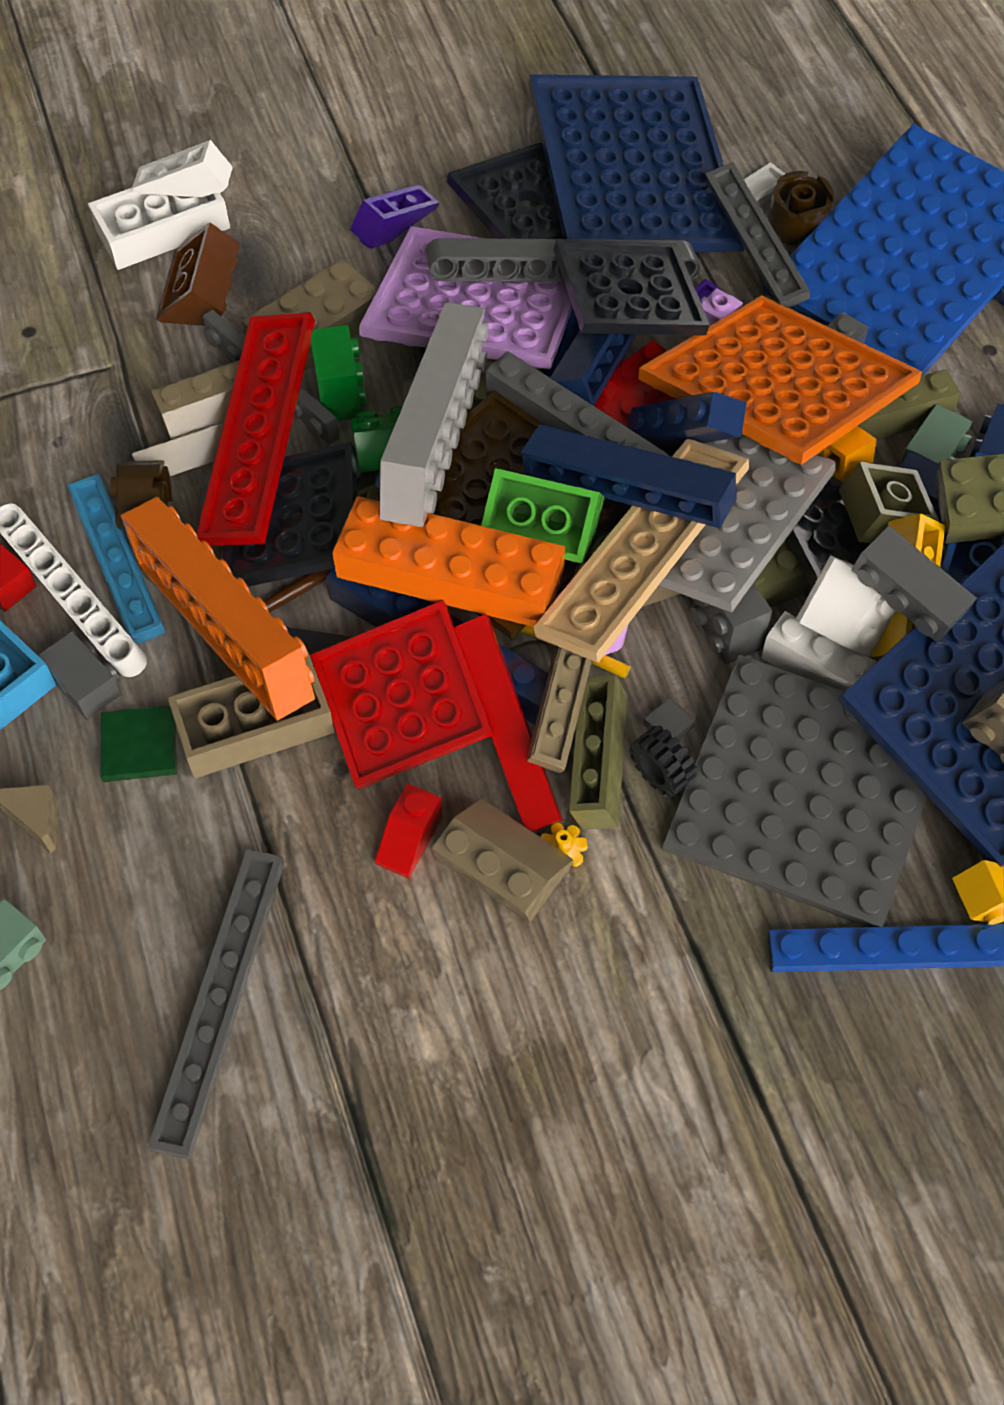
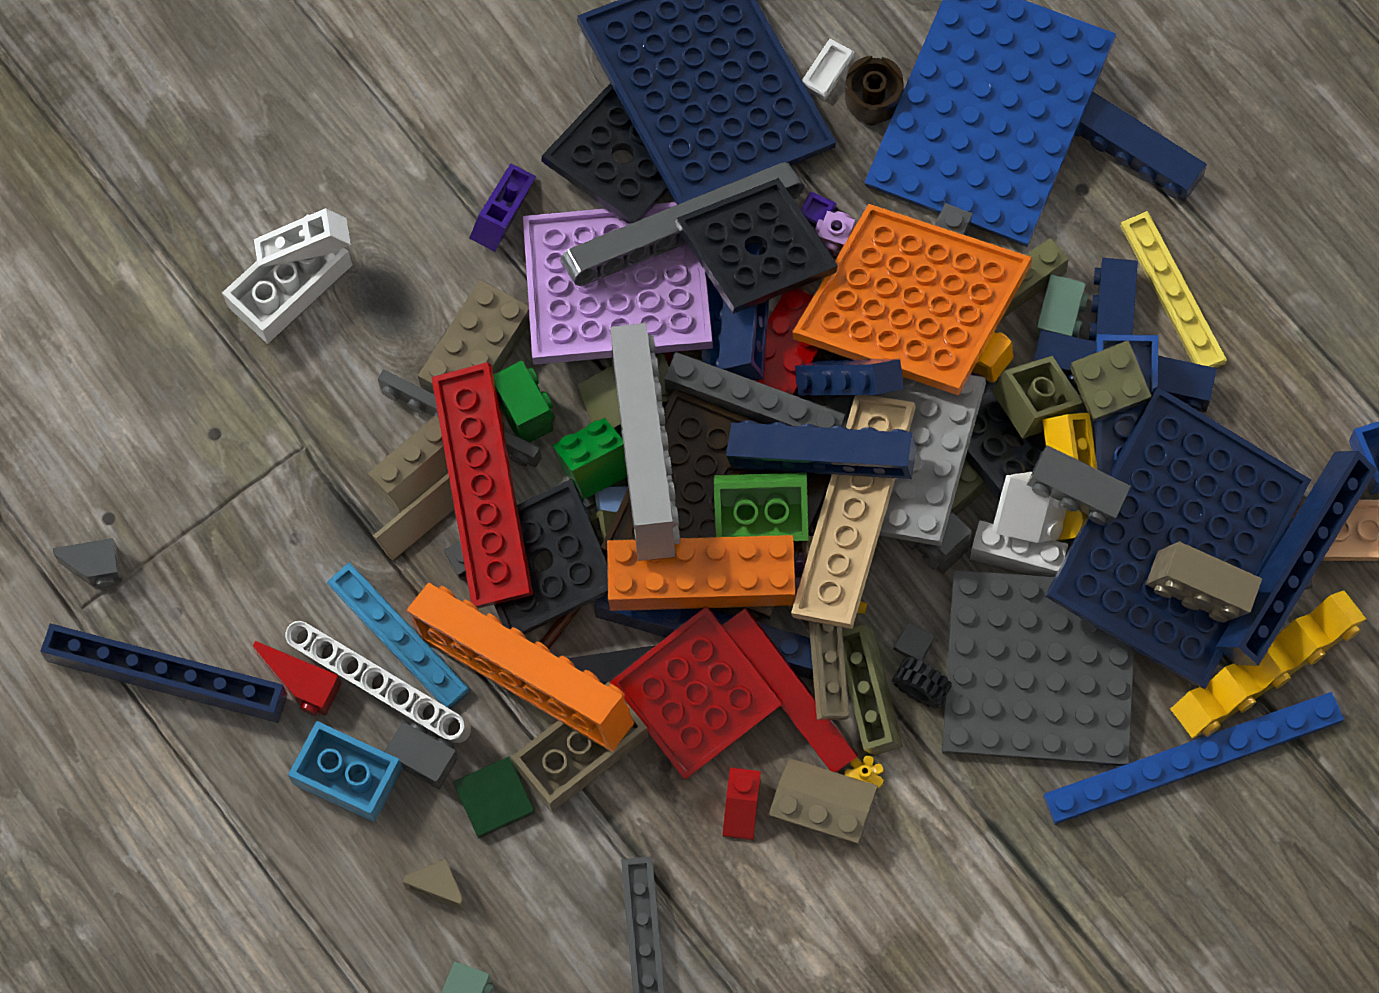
camera: 15 degrees left, 10 degrees up
dark brown brick [110,460,172,529] -> none
reddish brown slope [156,222,240,326] -> none
dark grey plate [705,162,810,308] -> none

